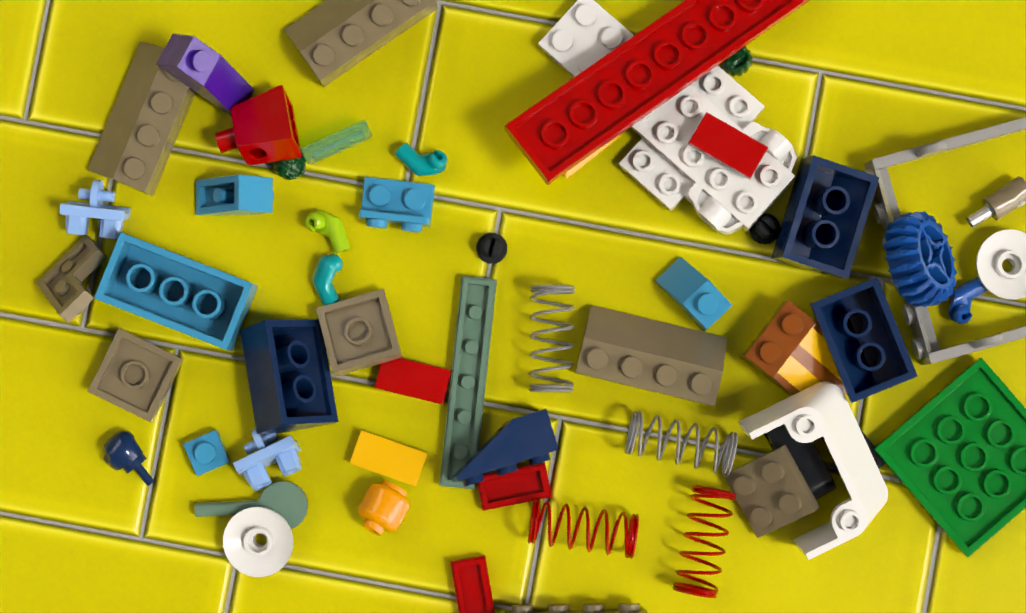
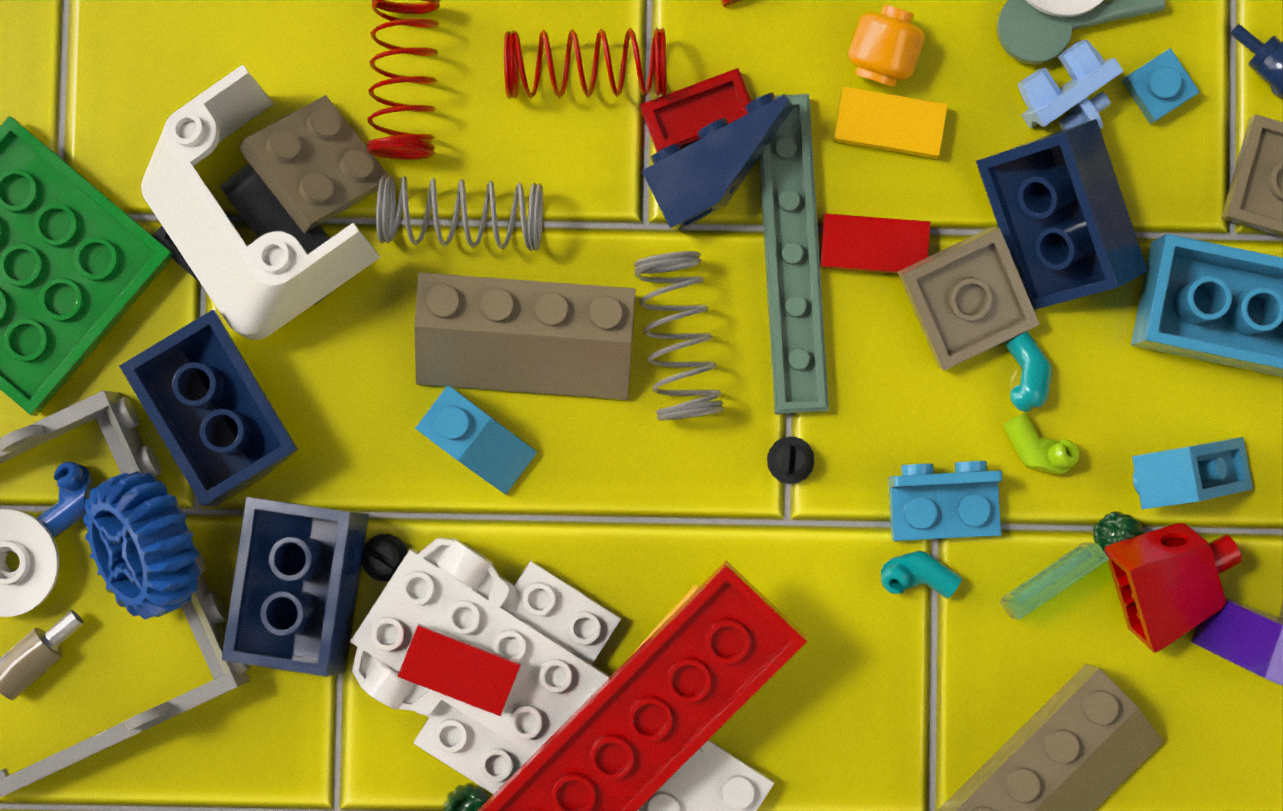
camera: 170 degrees right, 0 degrees up
dark orange slope [741,300,846,396] -> none

